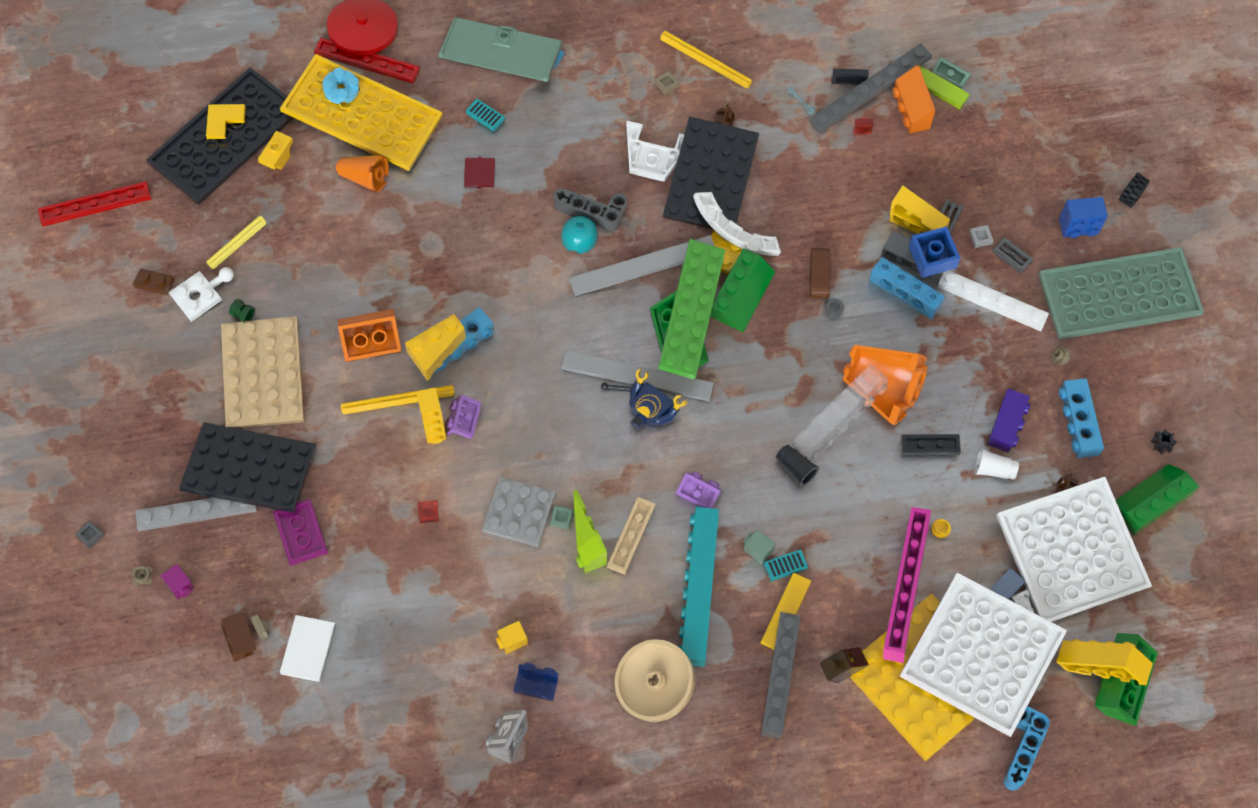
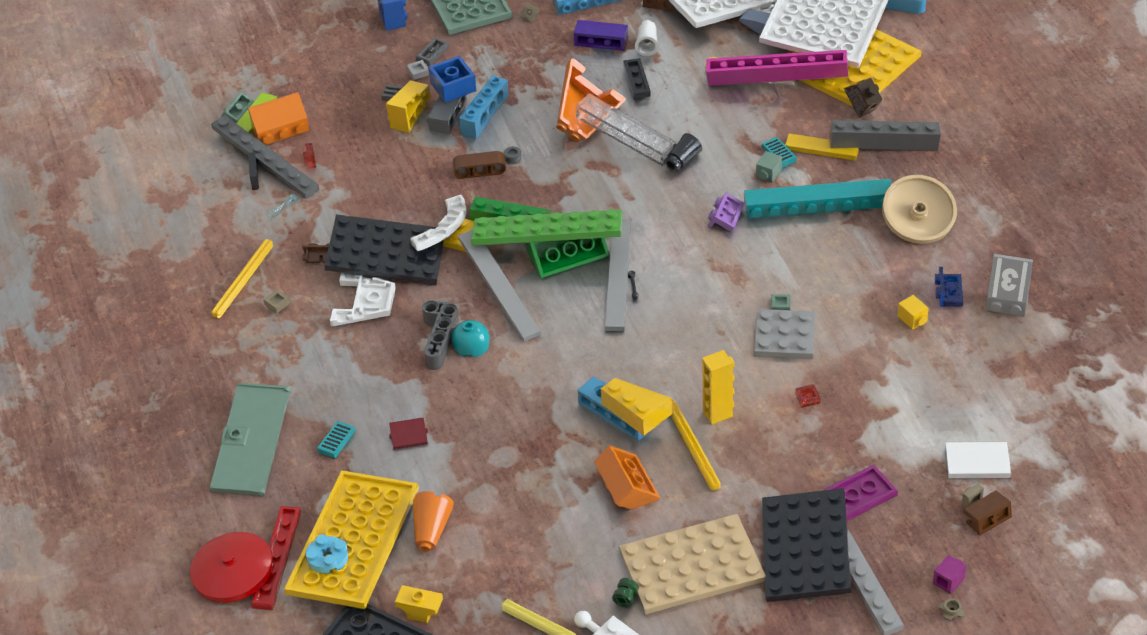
camera: 95 degrees left, 20 degrees down
medium lavender bracket [445,395,482,439] -> none
lime wedge [573,489,607,573] -> none
tan plate [607,497,656,575] -> none
dark blue torso [629,369,687,430] -> none
white plate [937,271,1049,331] -> none

